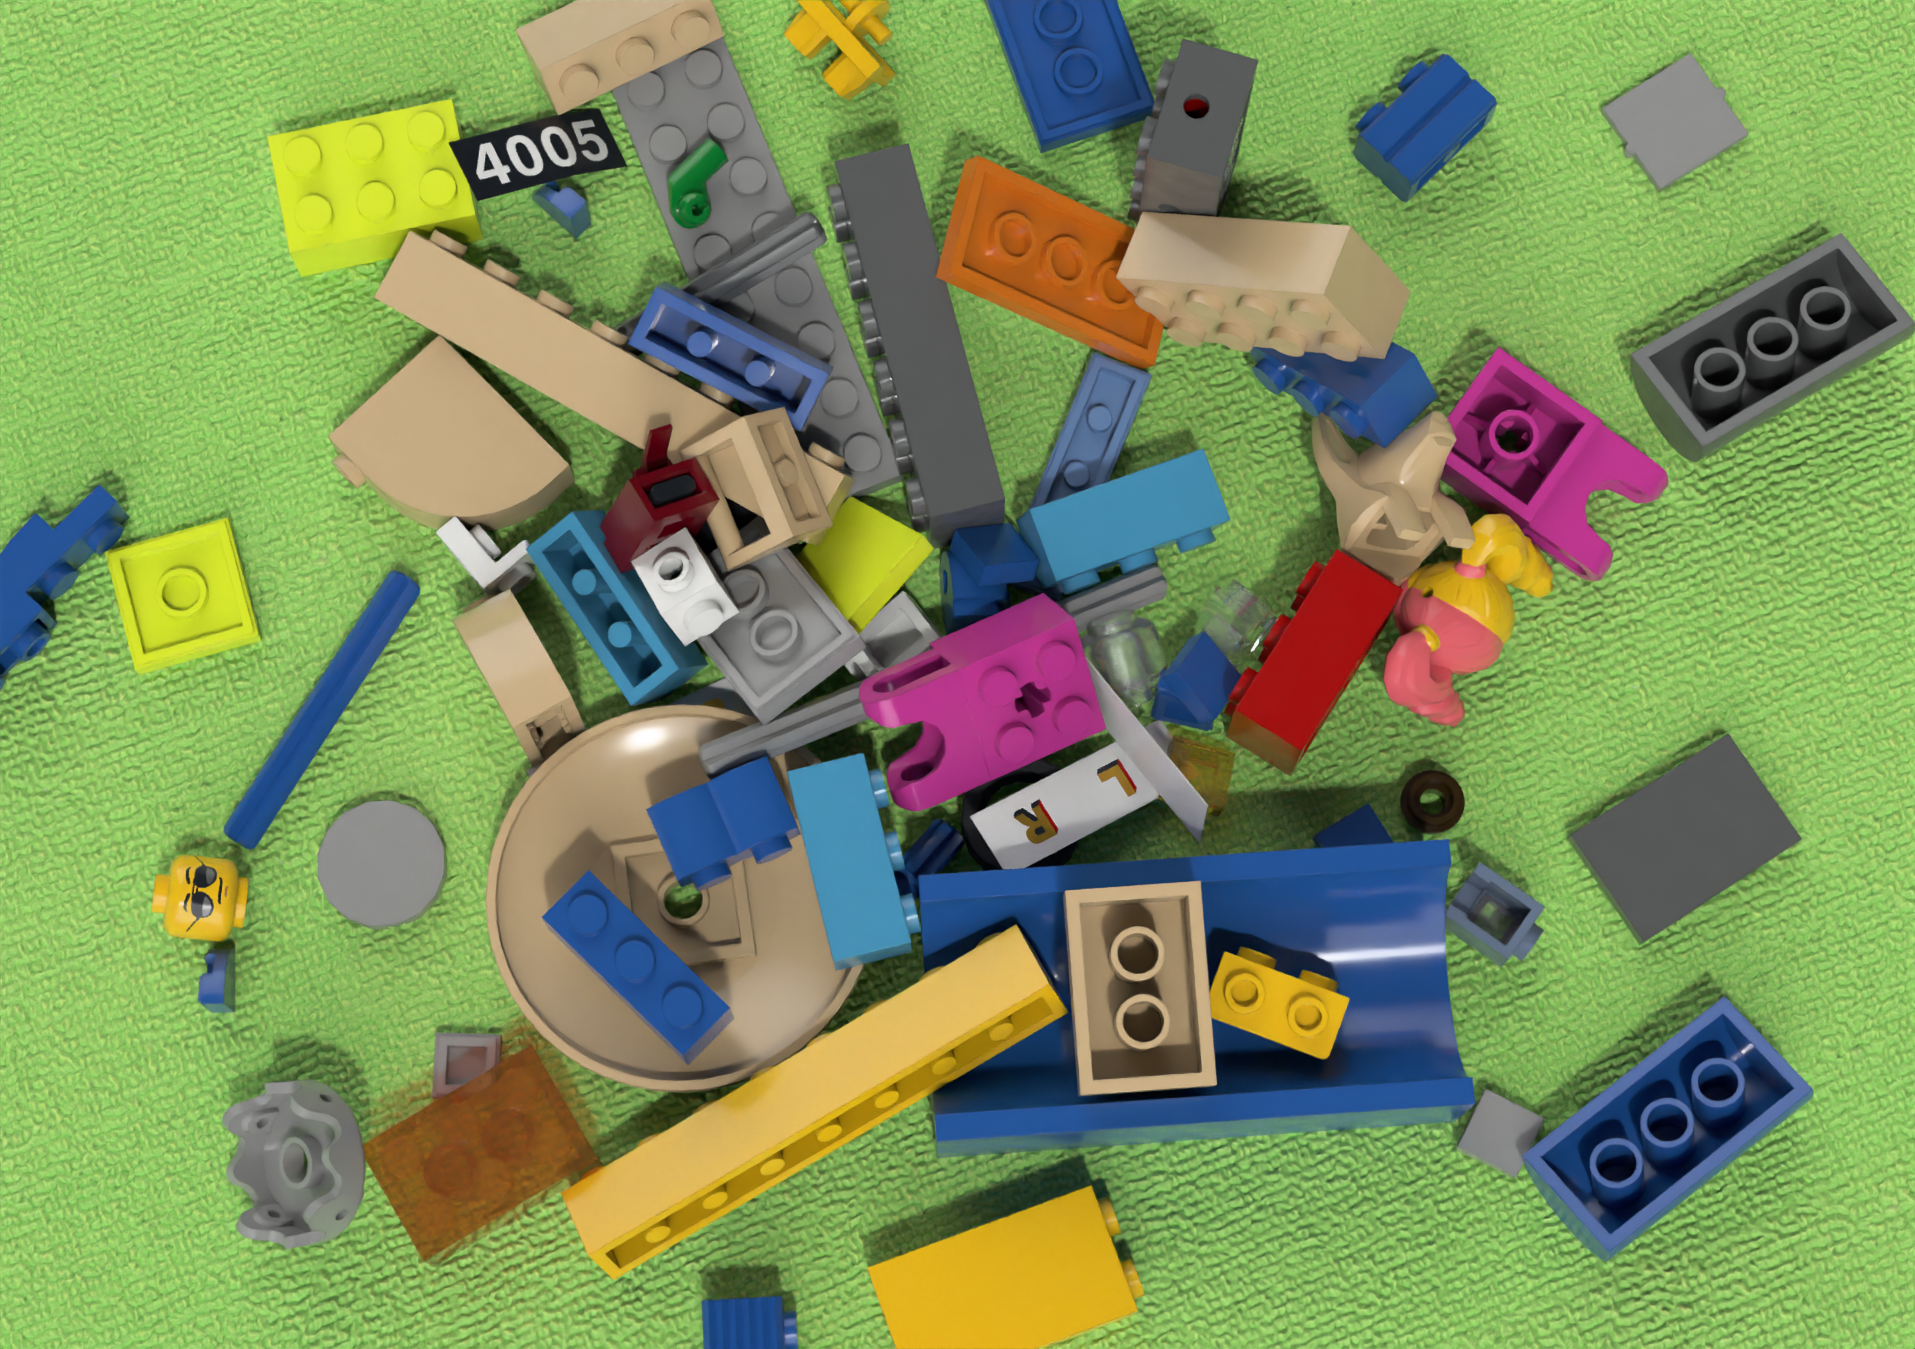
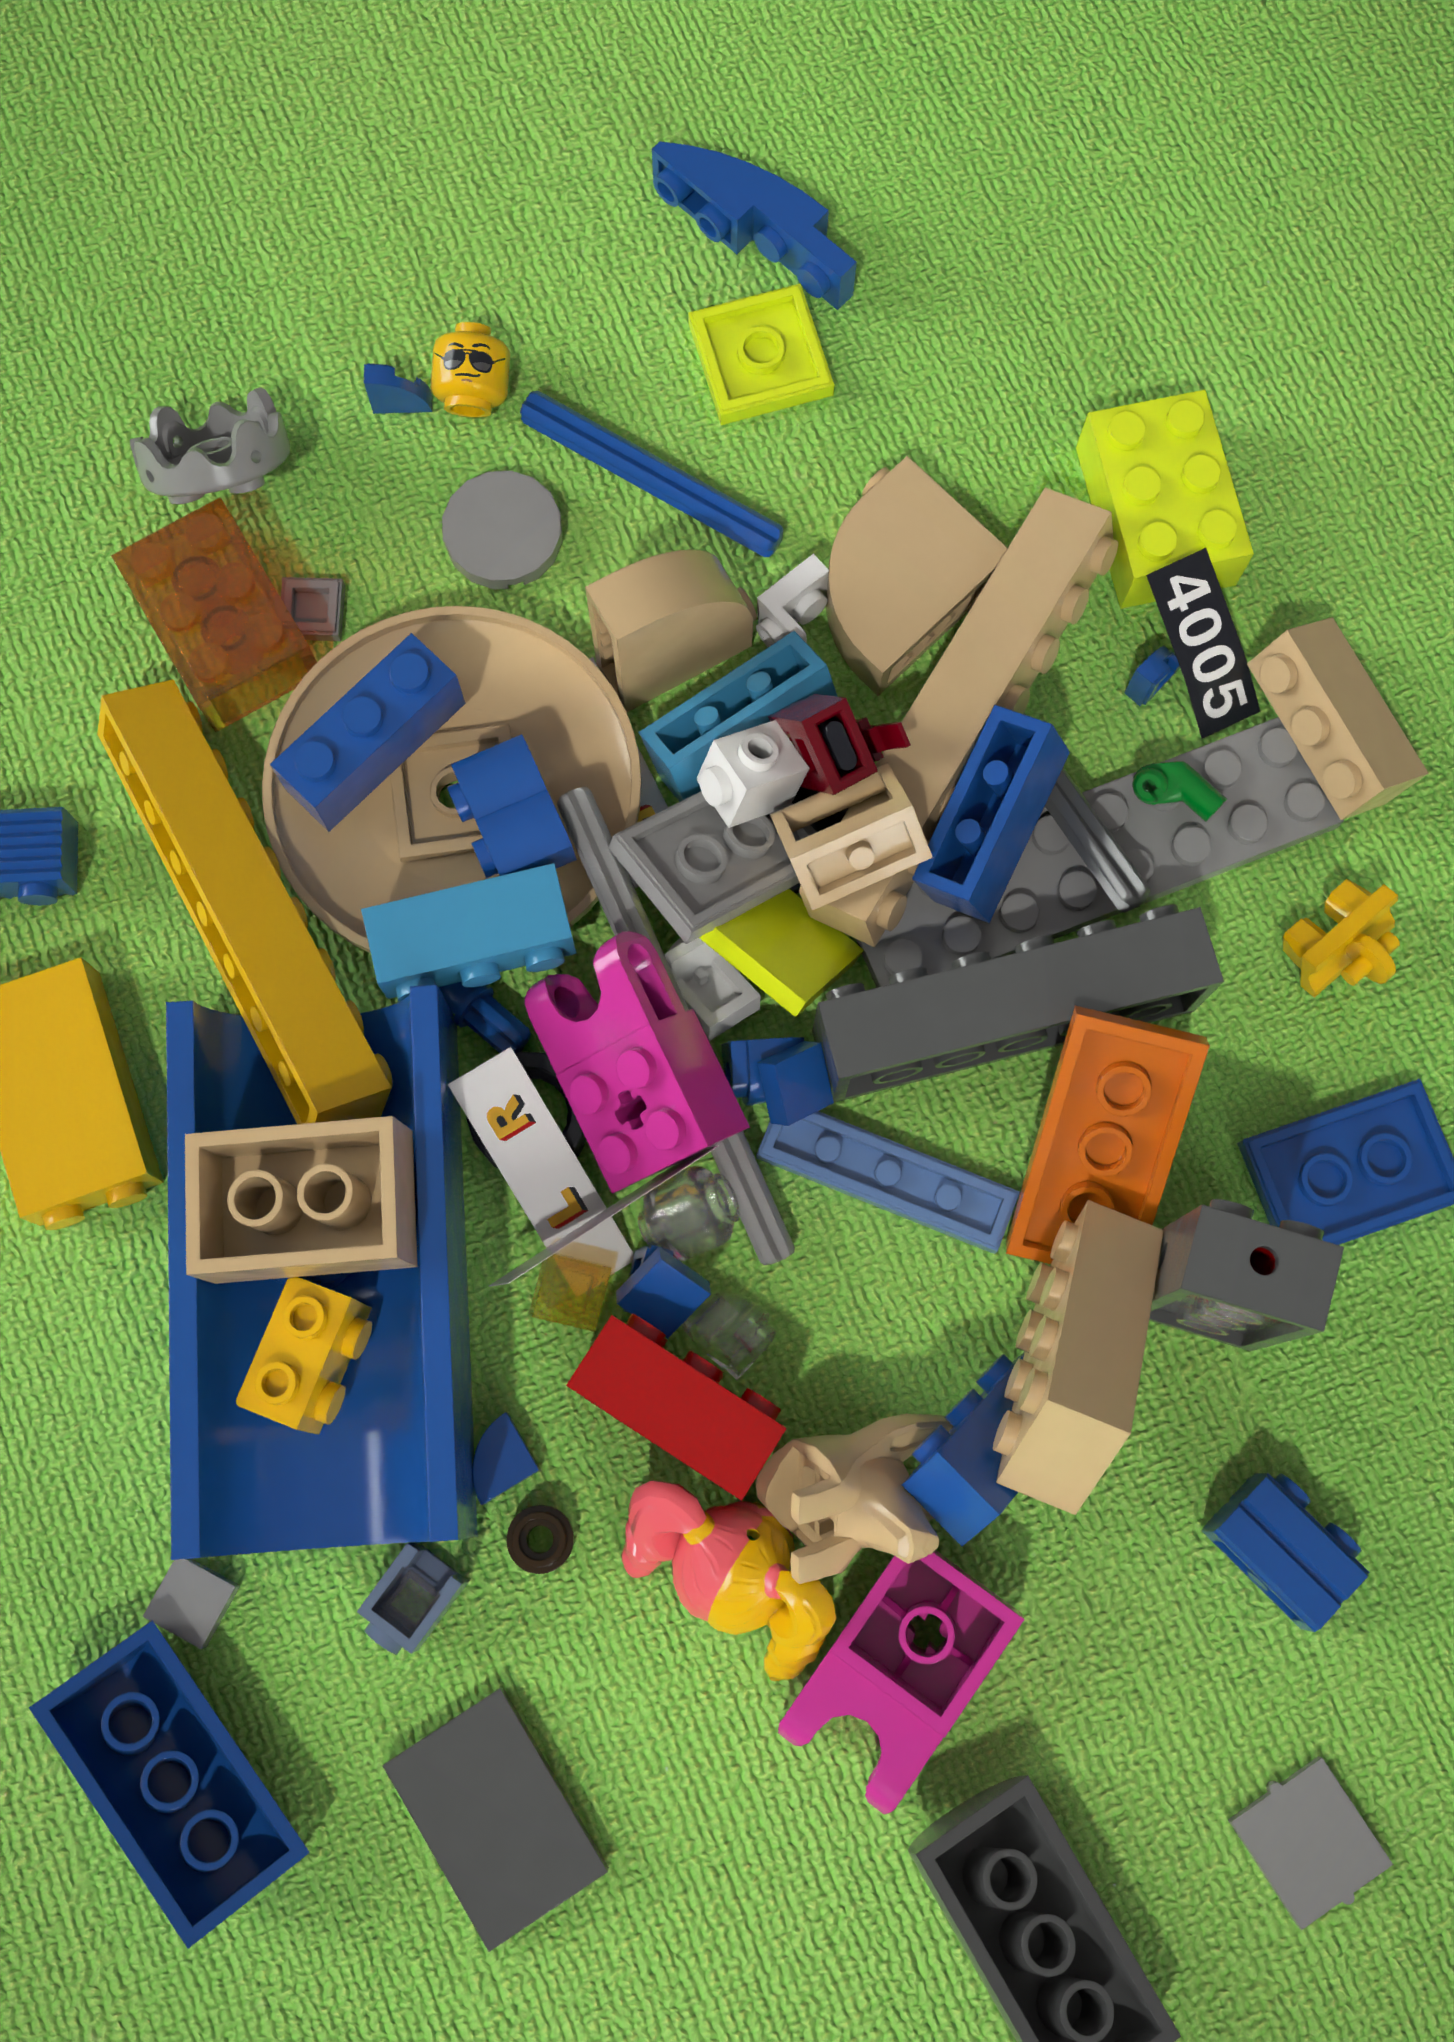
camera: 90 degrees right, 0 degrees up
dark azure brick [1016,448,1230,595] -> none

